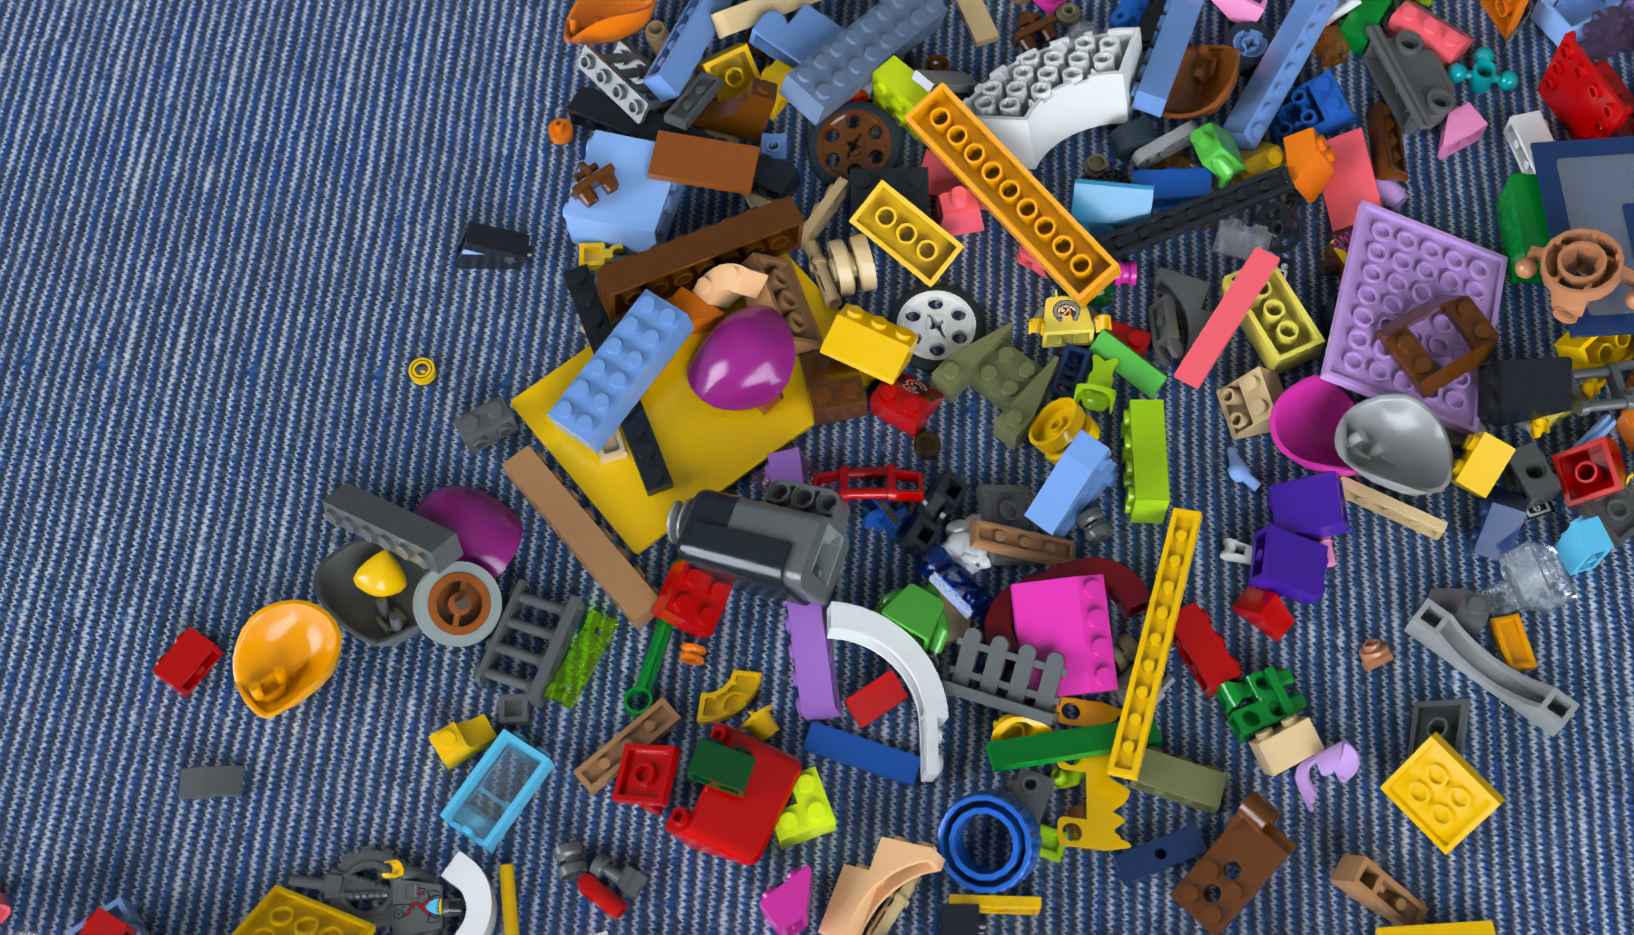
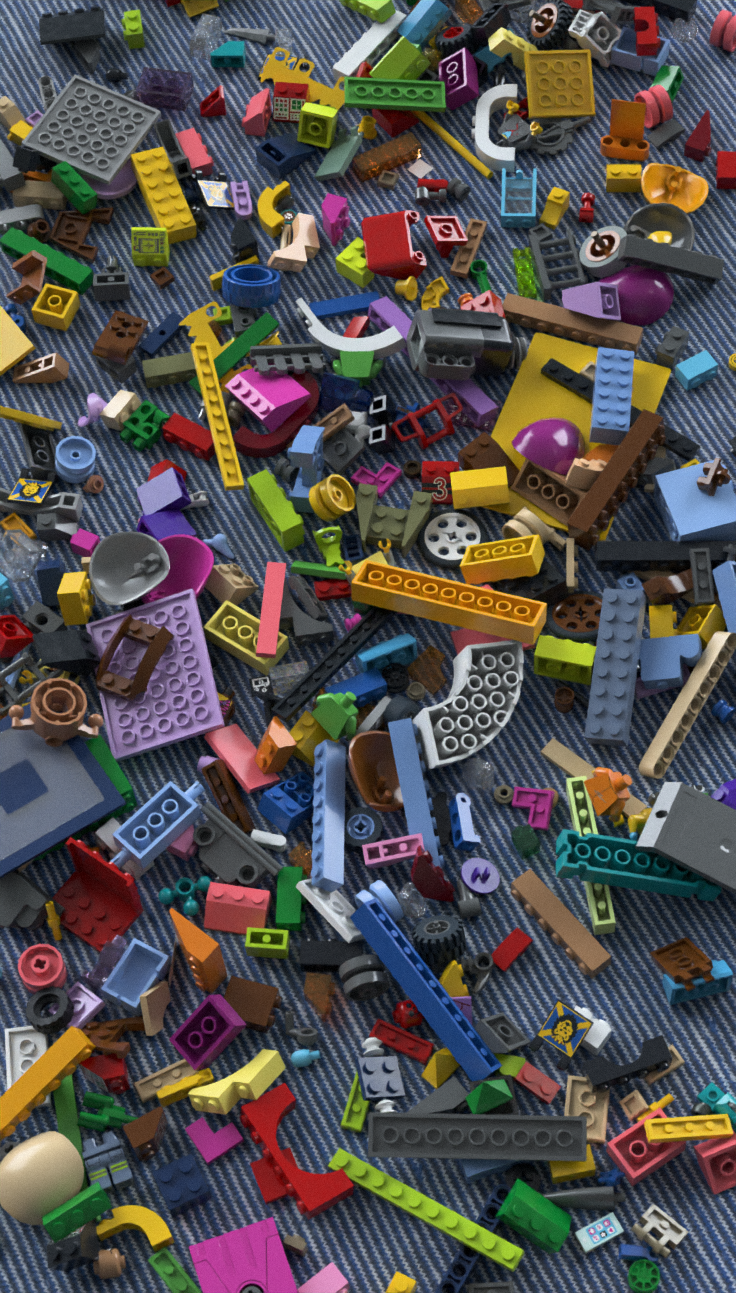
camera: 150 degrees right, 5 degrees down
dark orange tile [648,130,760,195] -> none
dark green brick [687,737,757,798] -> none
light grey tile [912,70,978,93] -> none
reddish brown hips [1010,10,1058,52] -> none
none -> flag [7,468,58,506]
none -> light blue wheel [55,436,96,483]
none -> dark pink brick [70,528,100,557]
none -> light blue brick [109,781,205,869]
none -> white bar [250,829,287,852]
none -> dark pink tile [351,462,402,499]
none -> clear orange tile [407,645,447,695]
none -> lavender slope [562,282,621,321]
none -> red leg [579,193,595,223]
none -> orange piece [600,99,650,162]
none -> yellow slope [606,164,641,192]
none -> coral wheel [634,85,673,128]
none -> green brick [650,65,684,103]
none -> medium azure brick [675,350,718,391]
none -> dark red slope [684,110,712,163]

